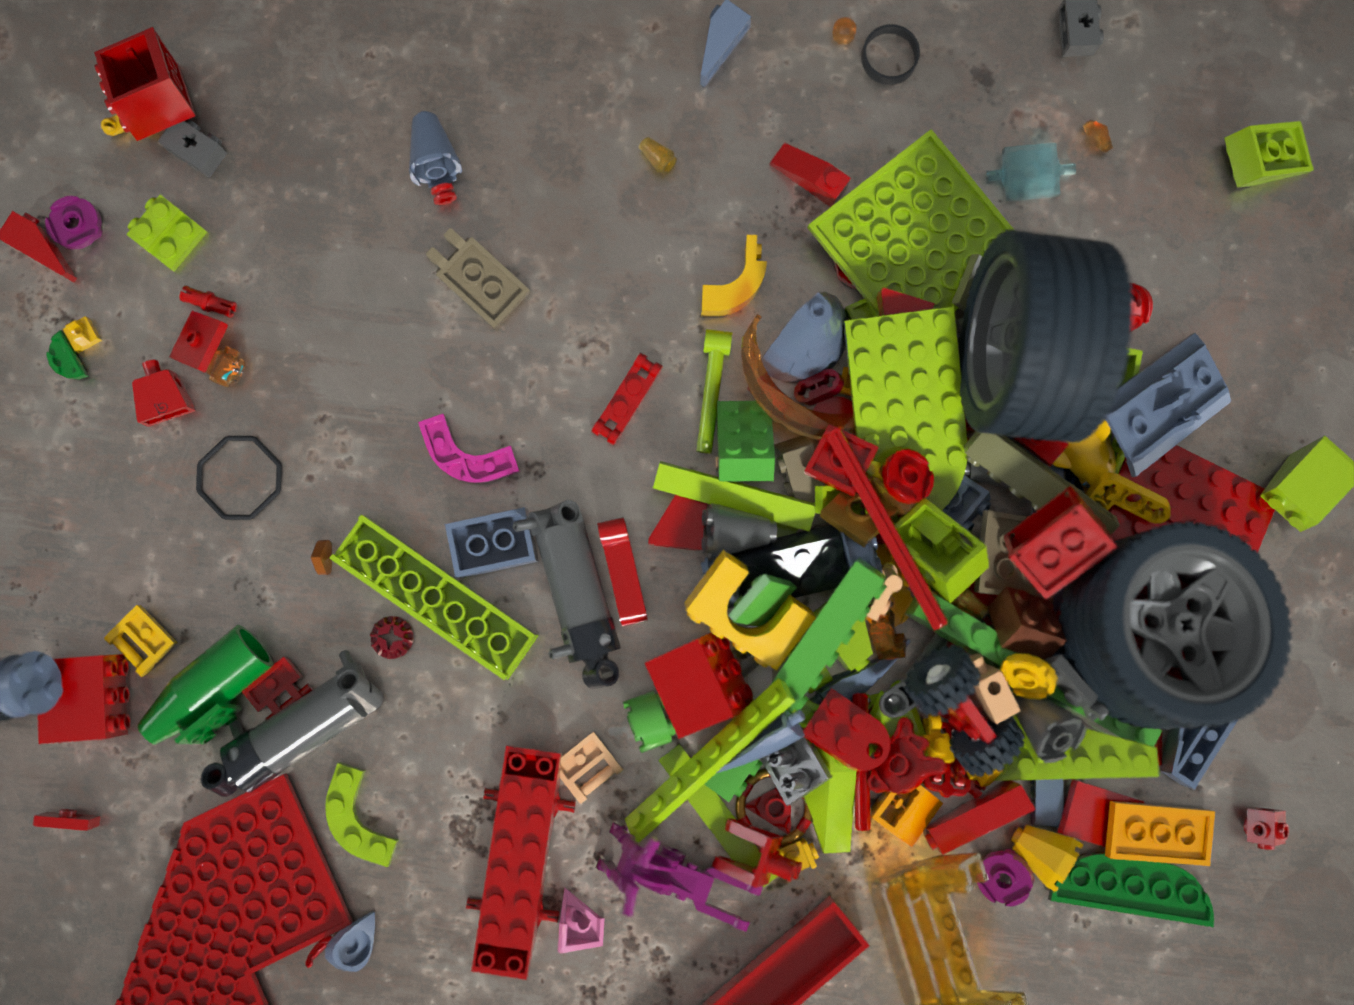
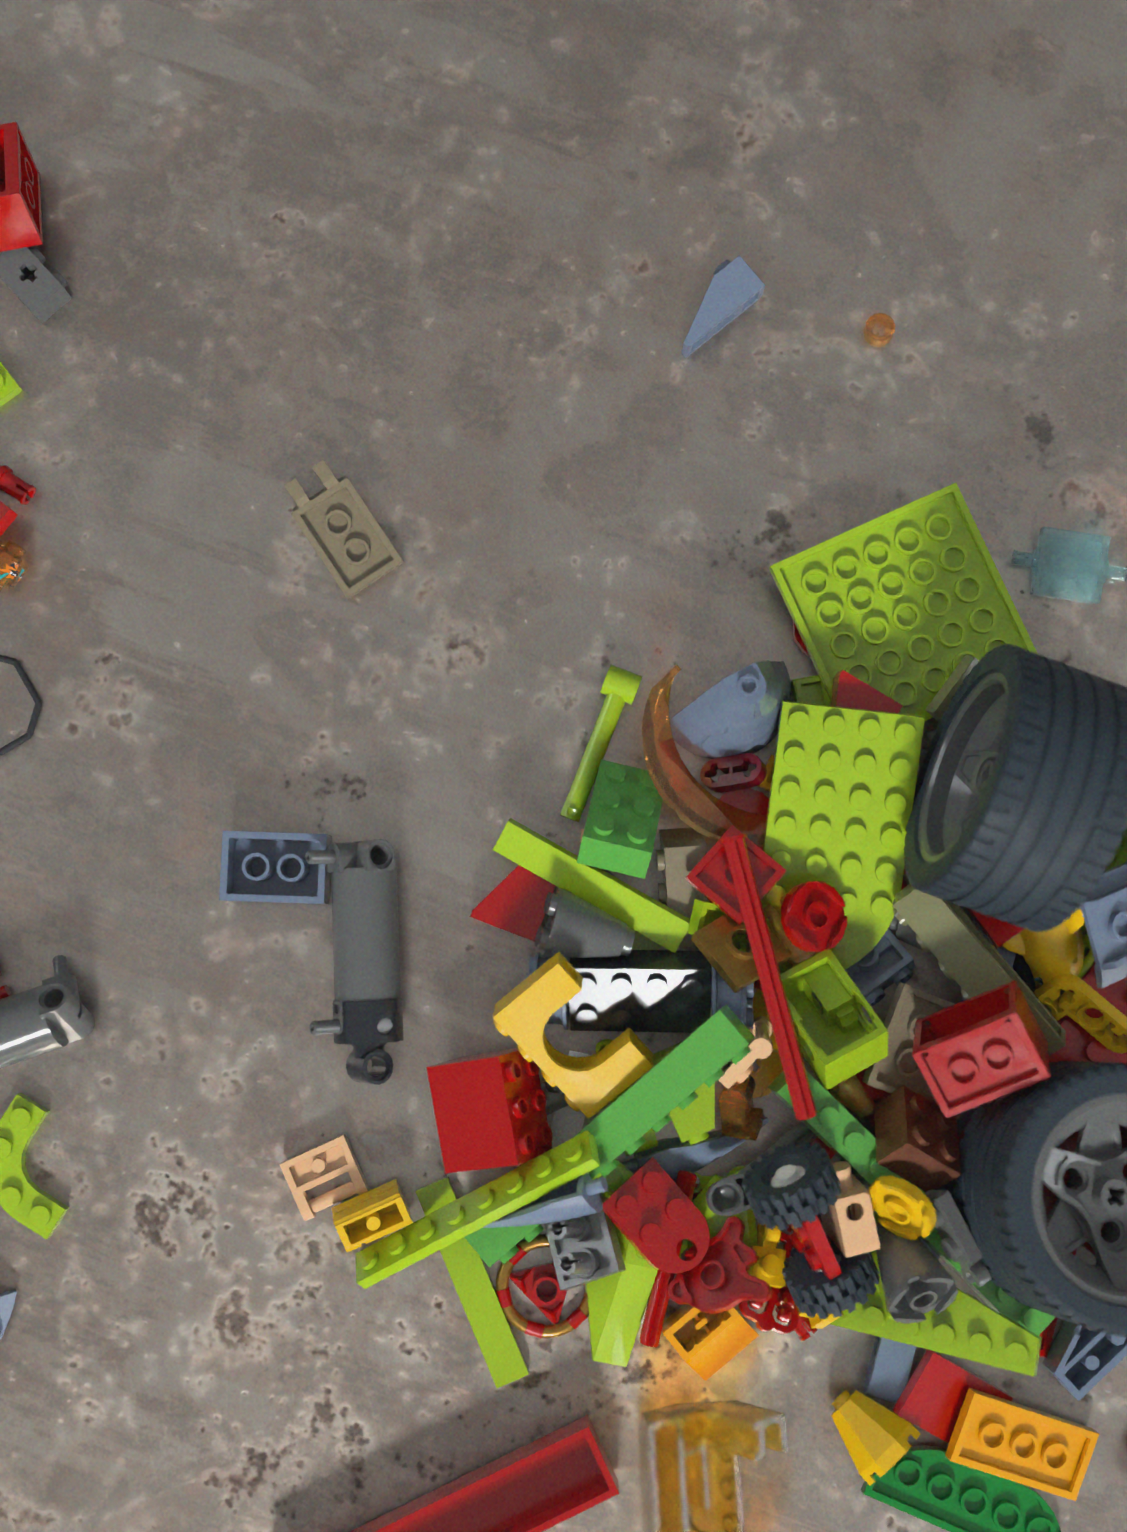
camera: 15 degrees right, 0 degrees up
dark orange tile [310,540,332,575] -> none
lime tile [329,514,539,680] -> none
dark red gear [370,616,413,659] -> none
sand blue cone [409,111,462,188] -> none
dark pink plate [418,414,520,483] -> none
red bush [431,183,457,205] -> none
red piece [466,745,576,980] -> none
bright pink slope [558,887,605,953] -> none
red plate [591,353,663,446] -> none
magenta piece [595,822,763,931] -> none
red beam [597,517,648,627] -> none
bright green brick [622,690,676,753] -> none
clear yellow cone [639,137,677,174] -> none
yellow arch [701,235,767,317] -> none
red piece [712,818,802,888] -> none
bright green tile [729,574,796,627] -> none
red slope [769,142,851,207] -> none
yellow bracket [779,837,819,870] -> none
black tyre [861,24,920,85] -> none
red slope [924,780,1036,855] -> none
magenta plate [977,849,1034,907] -> none
none -> yellow brick [332,1179,413,1253]

